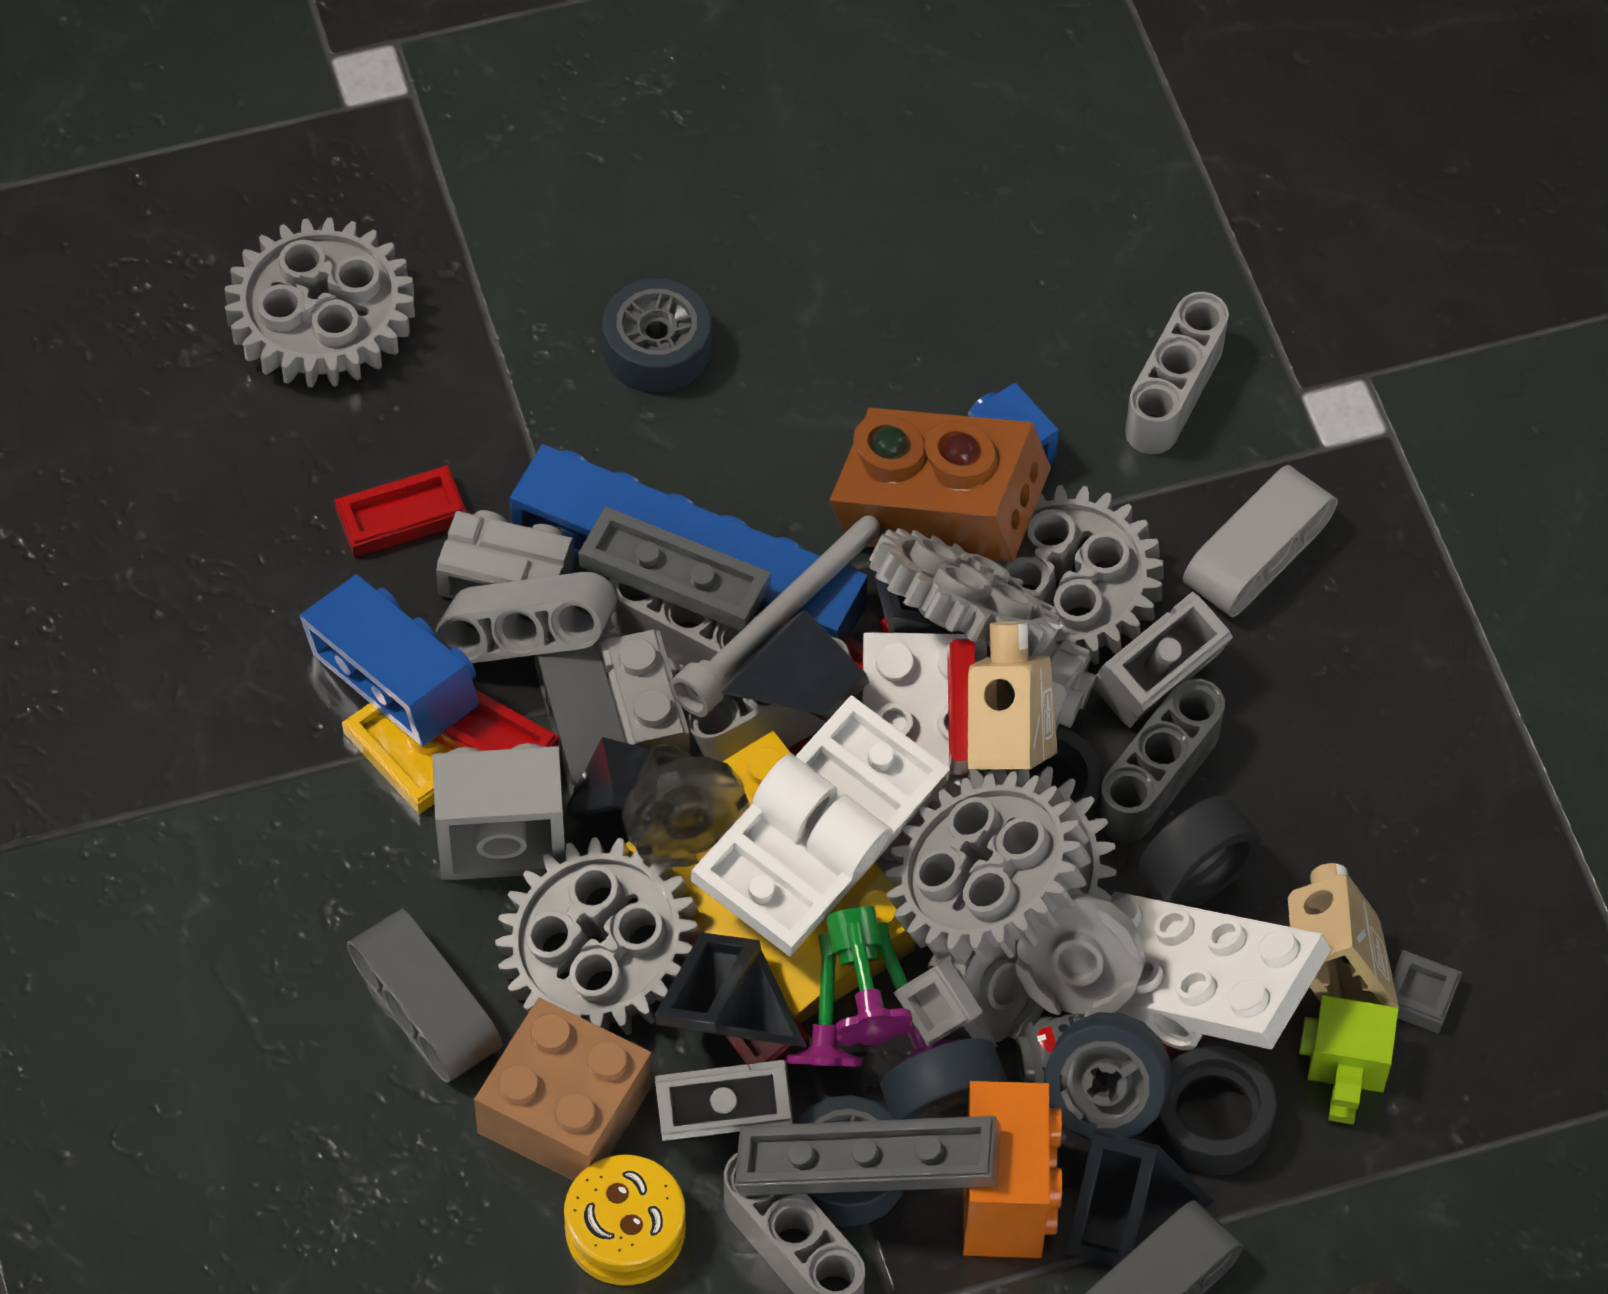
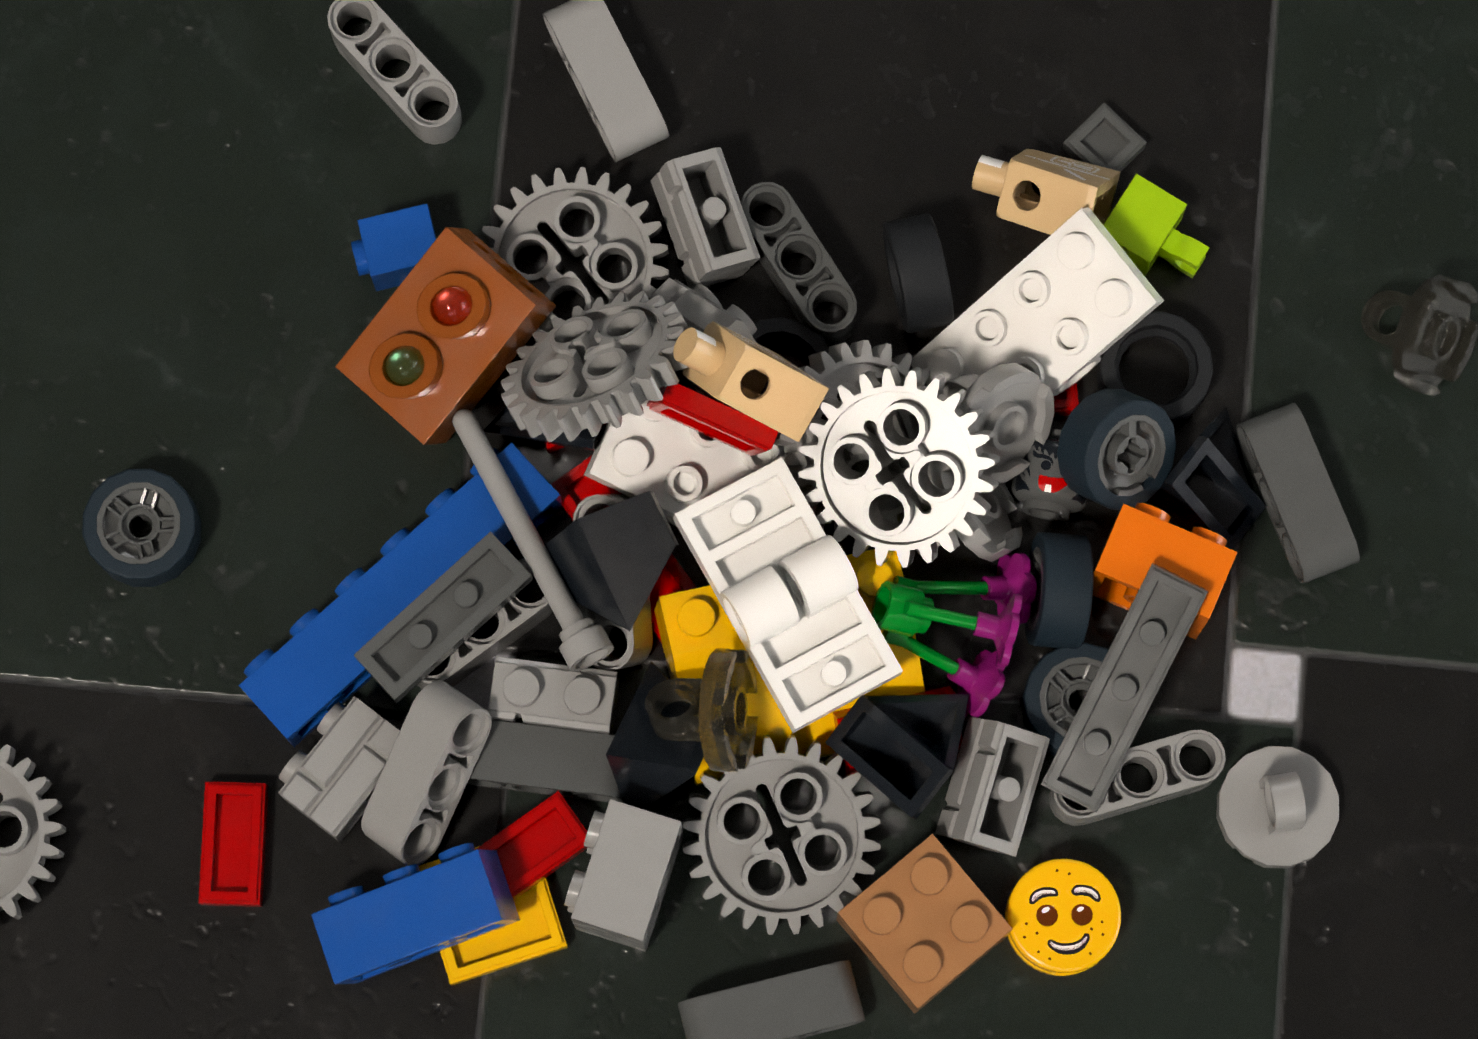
camera: 65 degrees left, 20 degrees up
light grey tile [893,958,983,1047] -> none

